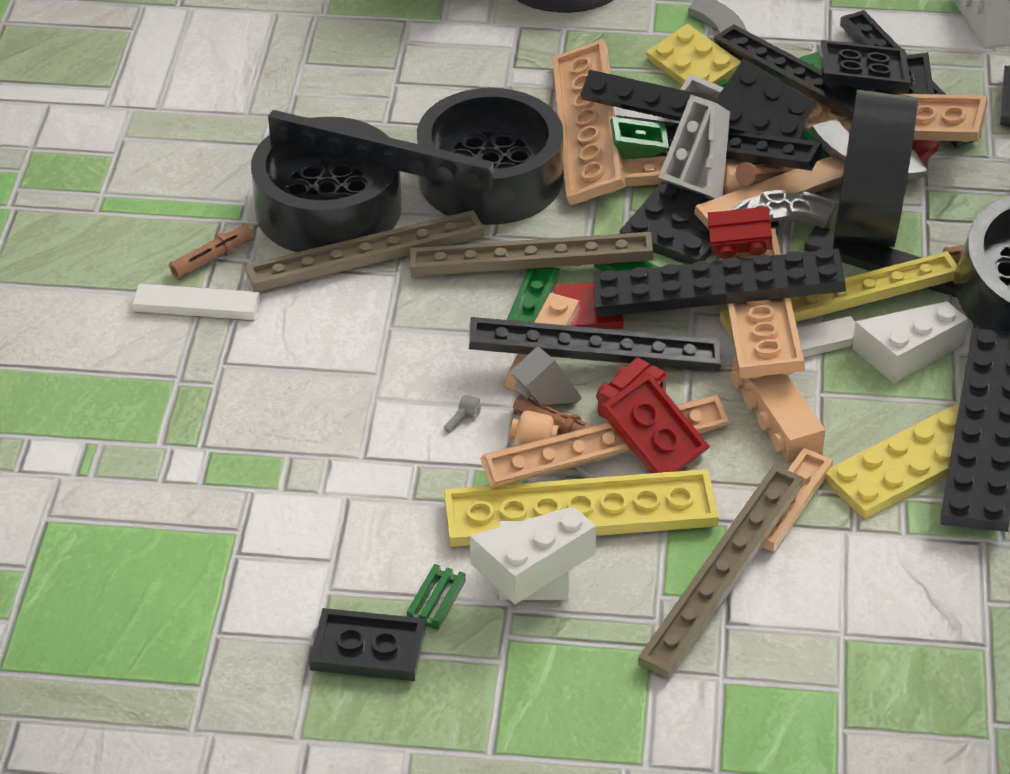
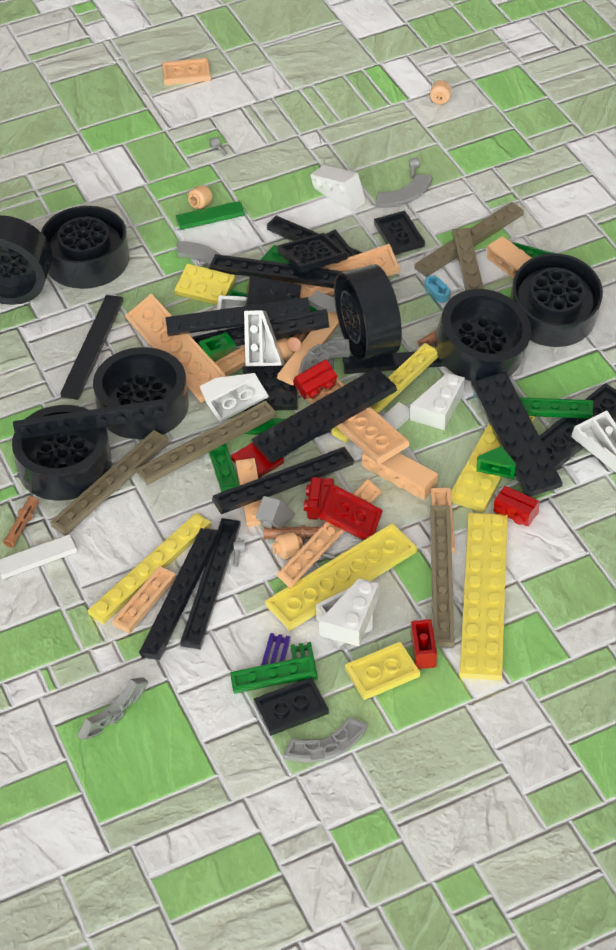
camera: 30 degrees left, 5 degrees up
none -> black tile [60,295,123,400]
none -> light grey tile [77,677,149,740]
none -> light yellow plate [88,512,211,625]
none -> light nougat plate [112,566,176,634]
none -> black plate [139,528,220,660]
none -> black tile [180,518,241,650]
none -> white slope [200,373,269,423]
none -> green tile [230,655,316,694]
none -> dark purple tile [261,633,290,666]
none -> light grey tile [284,717,368,763]
none -> light yellow plate [345,642,420,700]
none -> red brick [410,619,437,669]
none -> light yellow plate [460,512,508,681]
none -> green slope [476,446,516,479]
none -> red brick [493,486,540,527]

